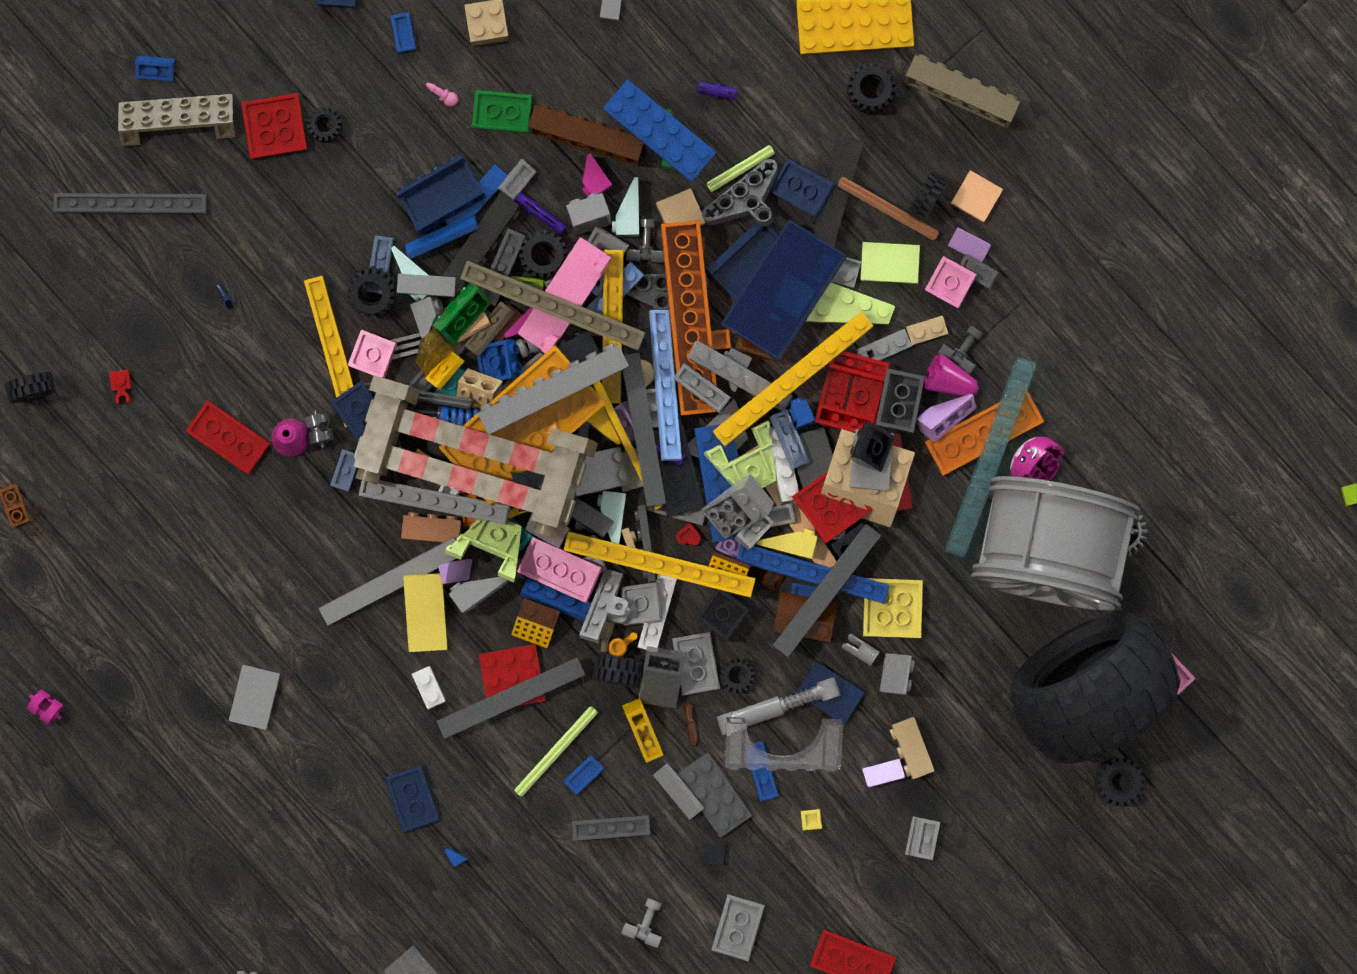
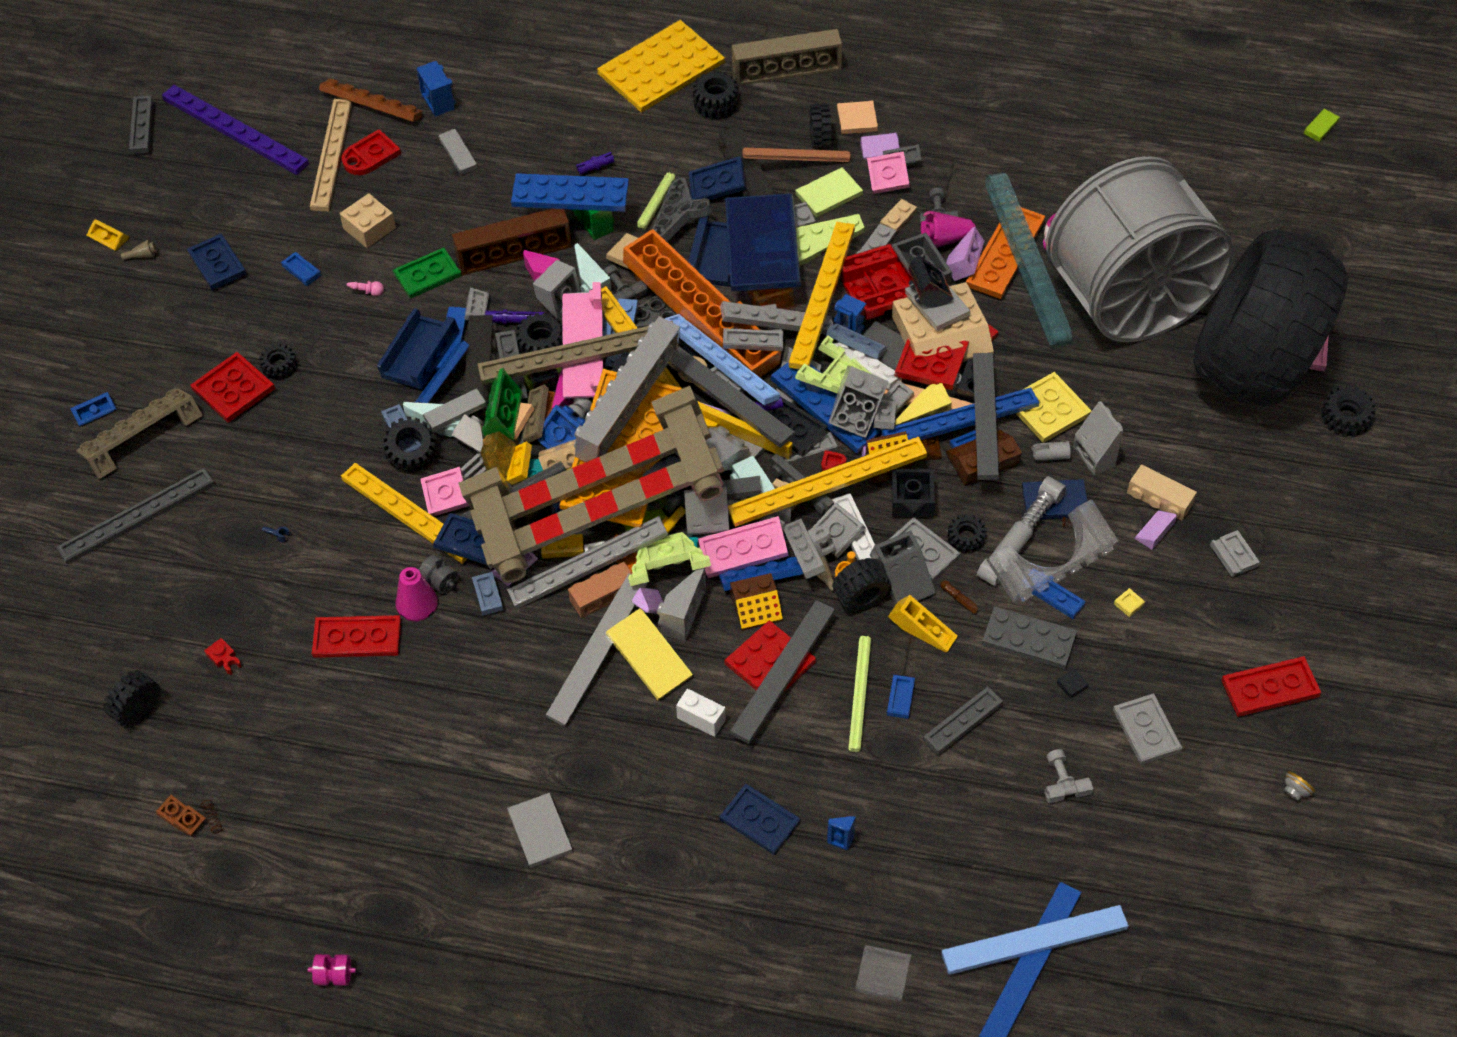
camera: 30 degrees left, 30 degrees down
light grey tile [653,763,704,820] -> none

